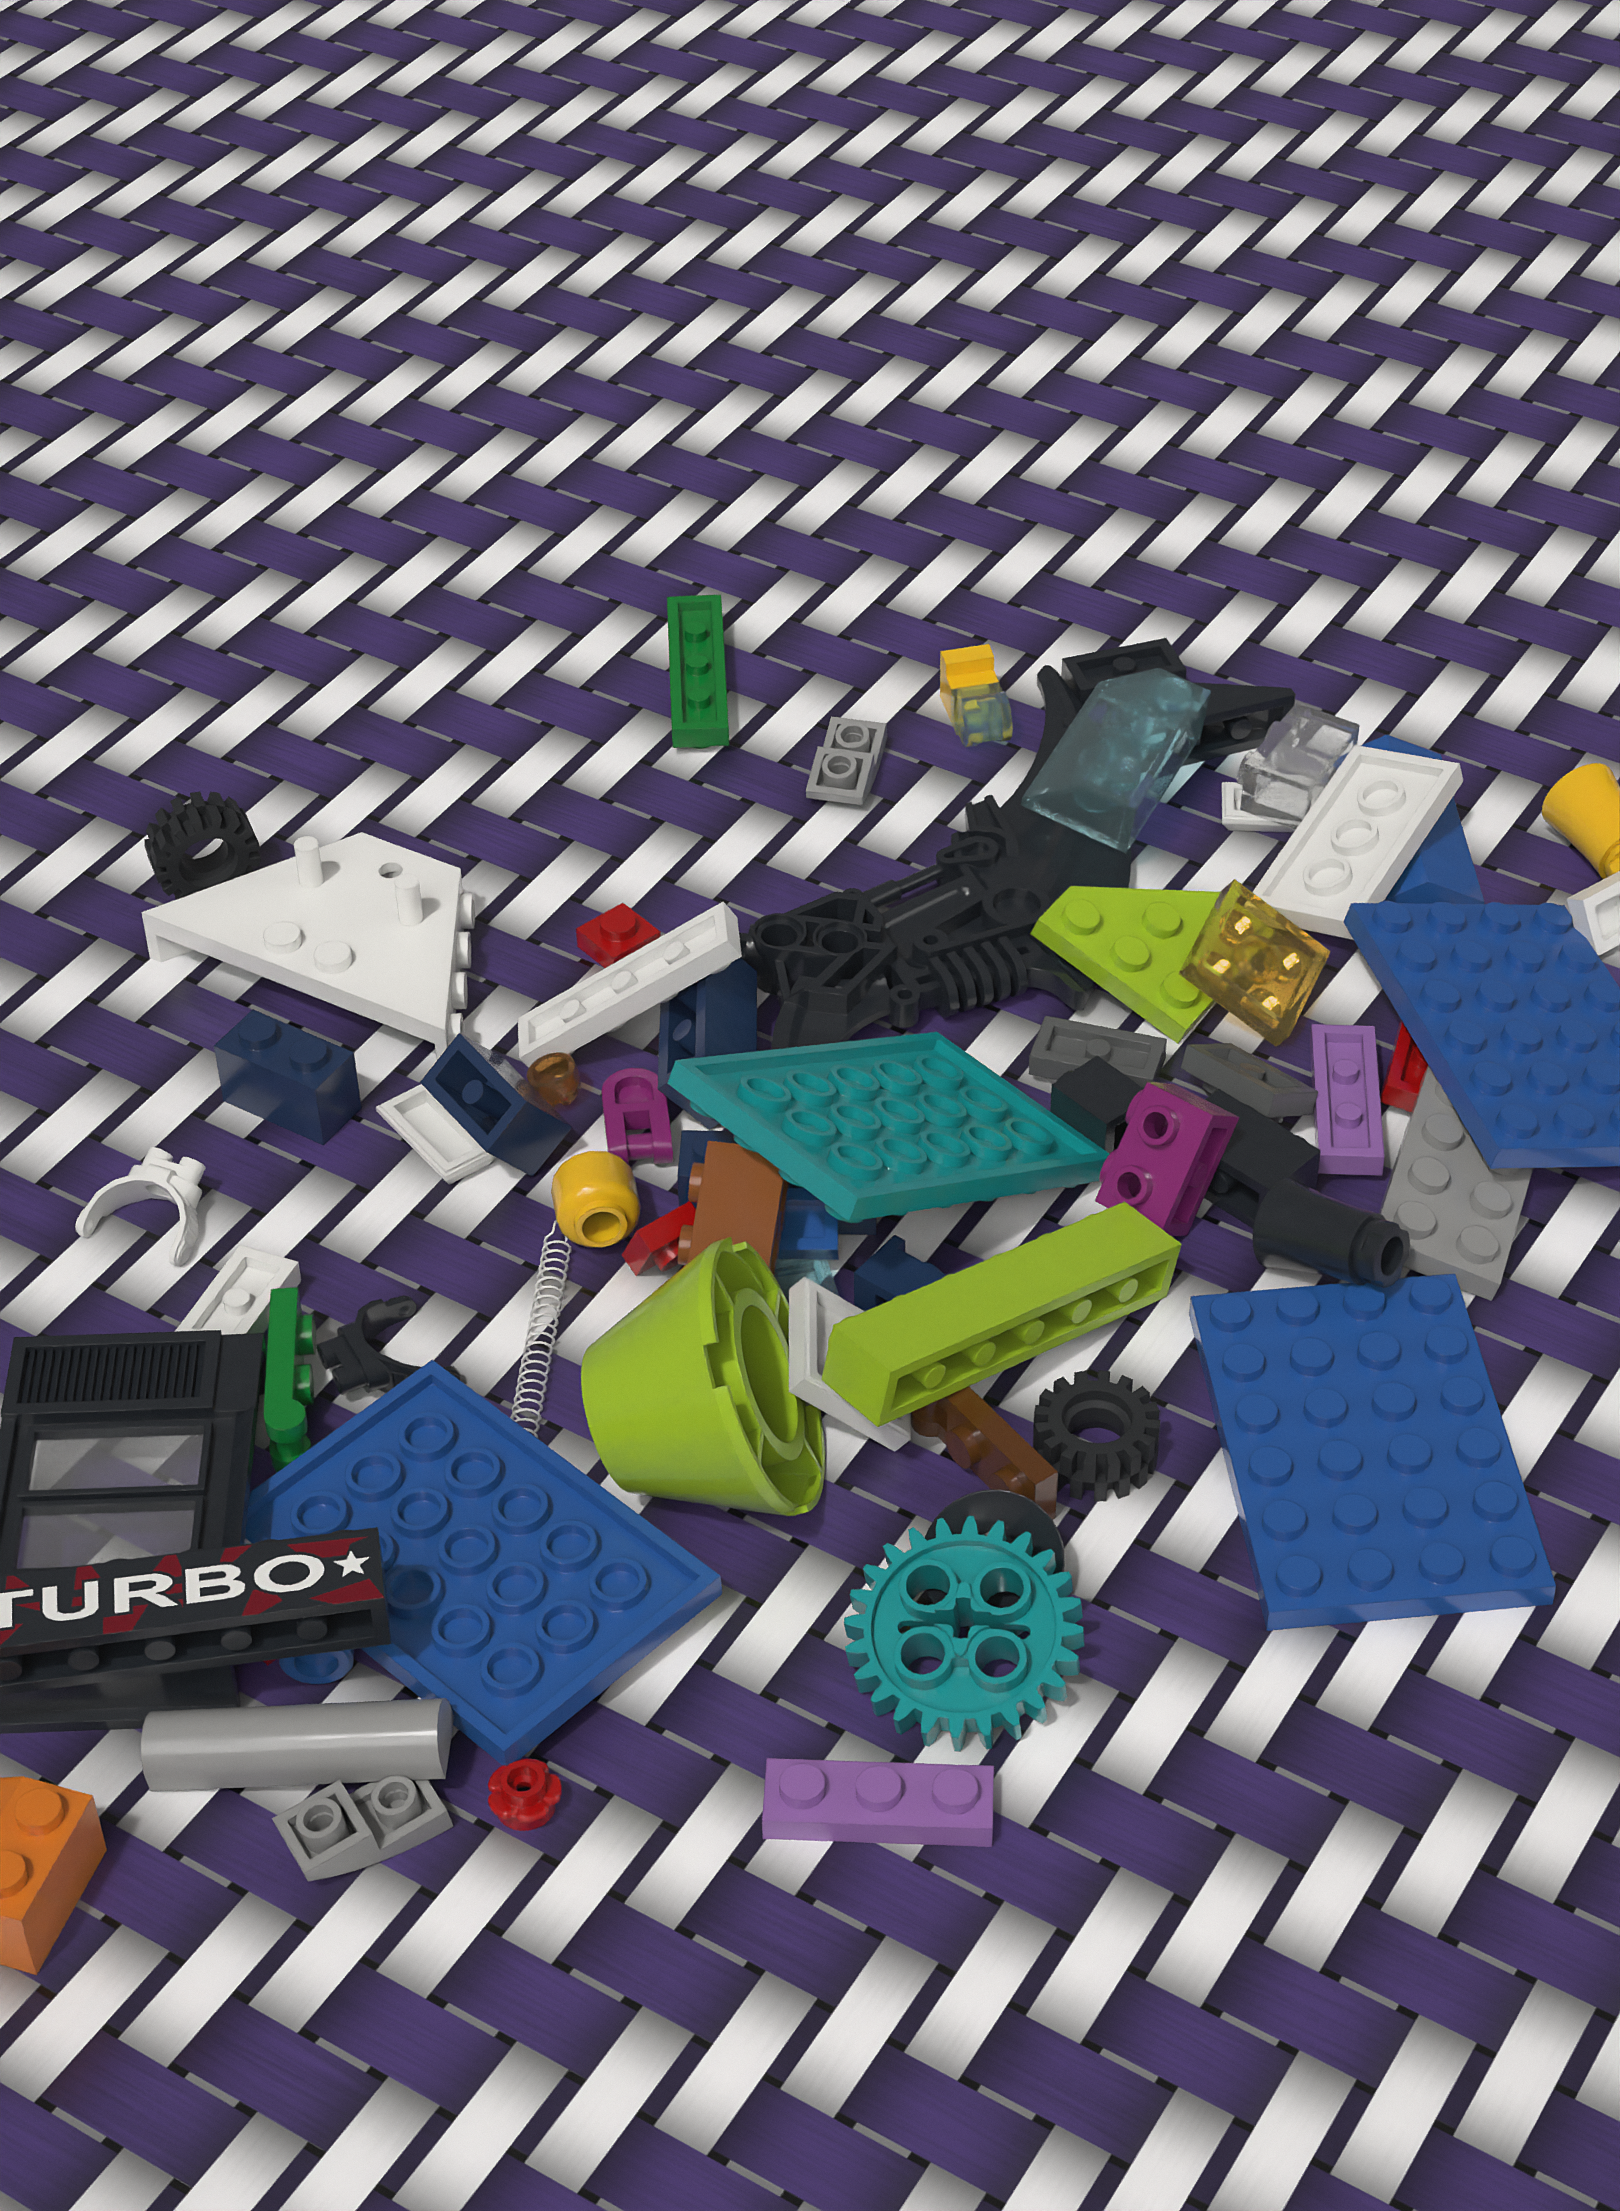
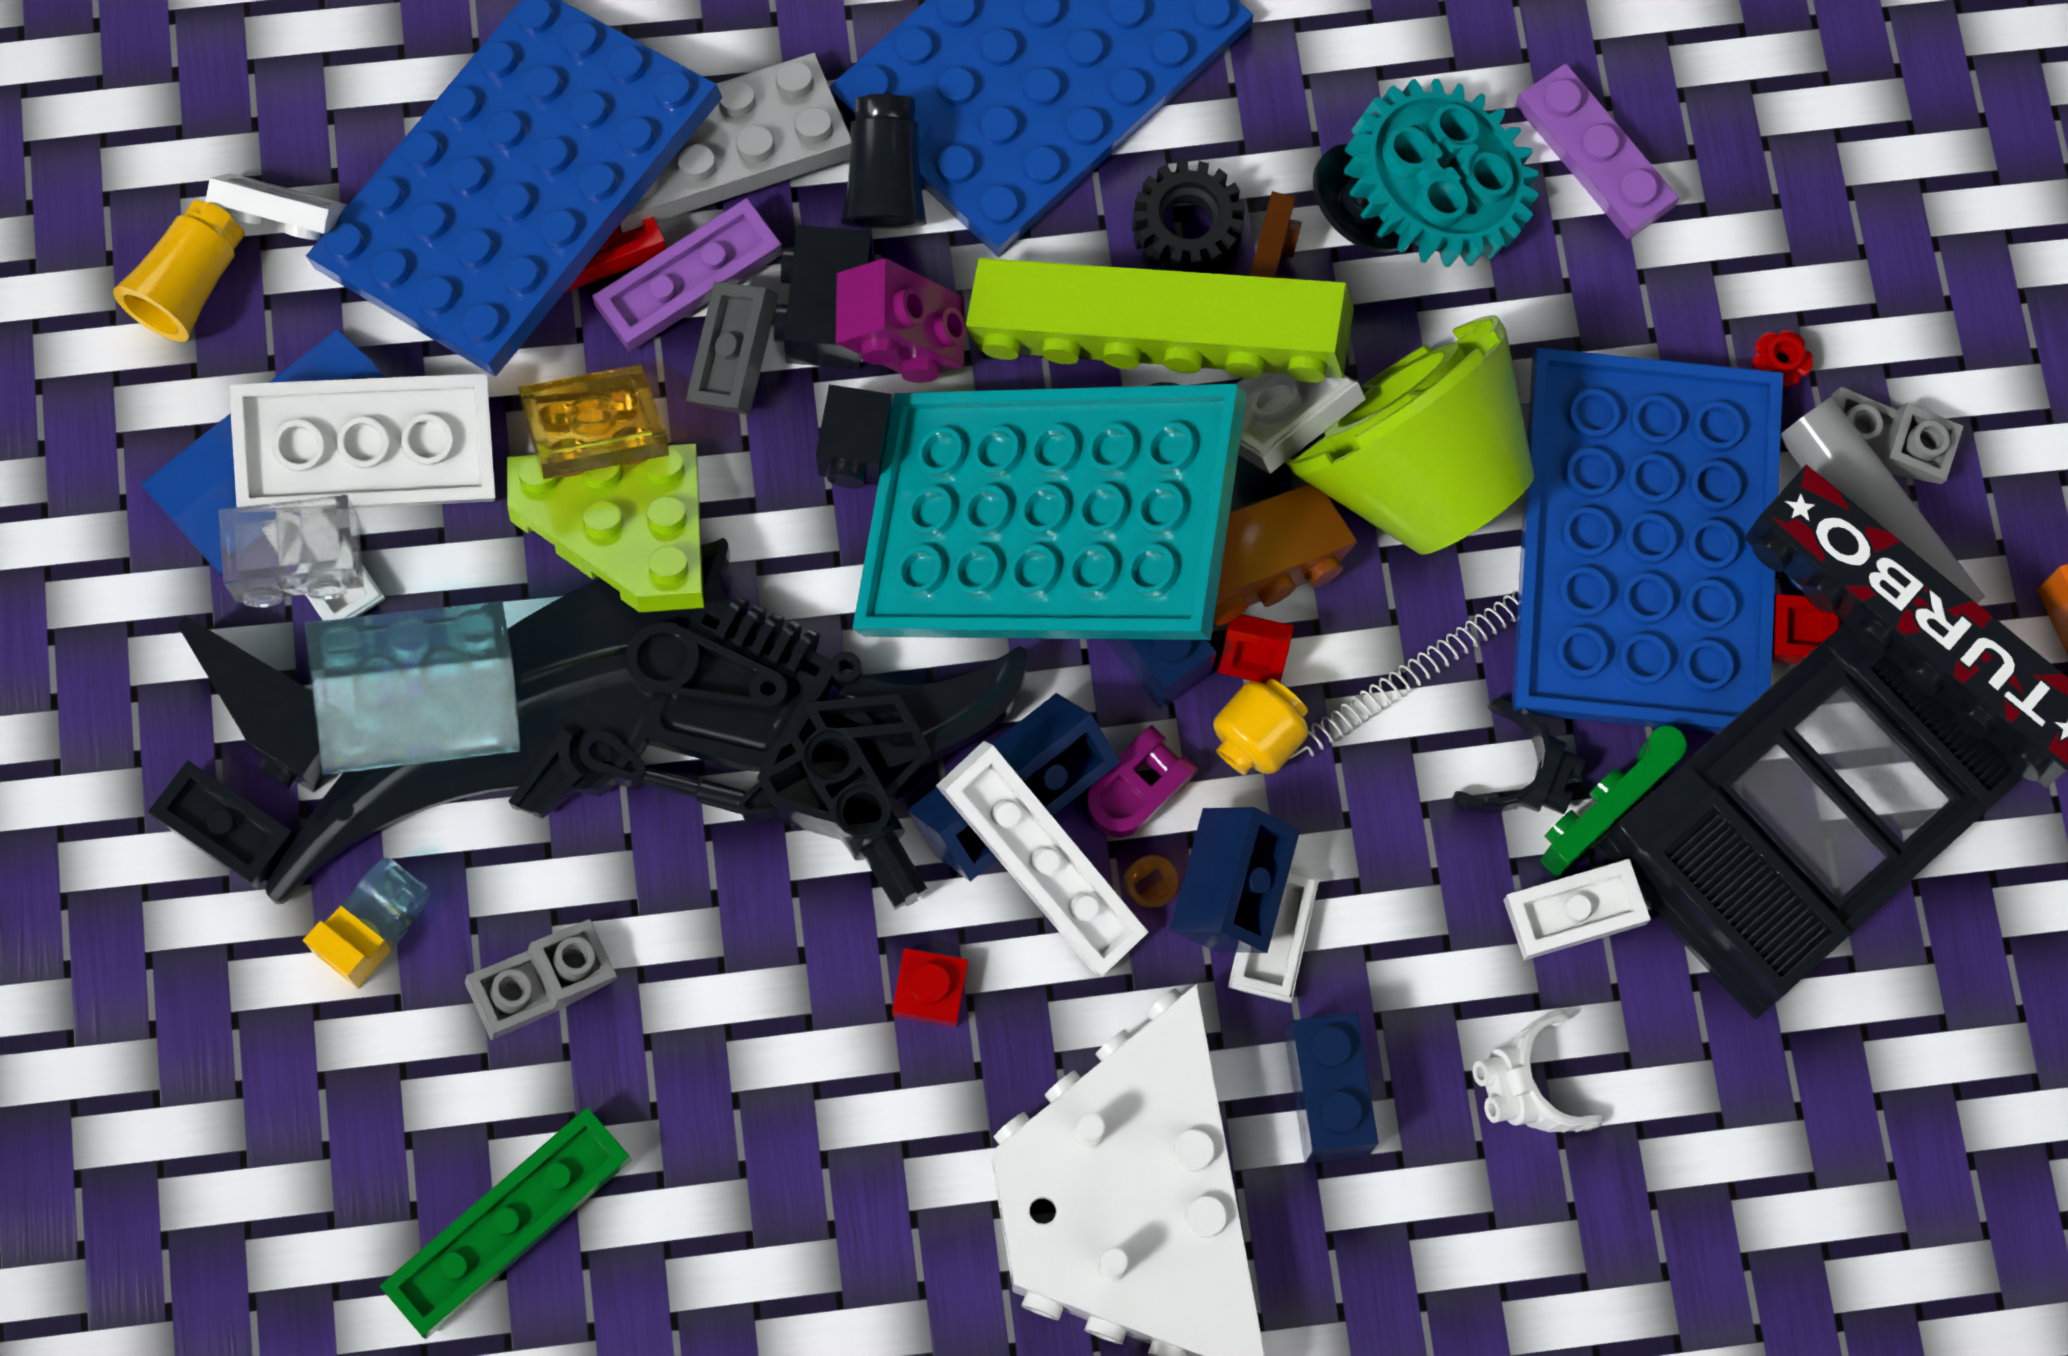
camera: 135 degrees left, 30 degrees up
dark grey plate [1029,1016,1167,1088] -> none

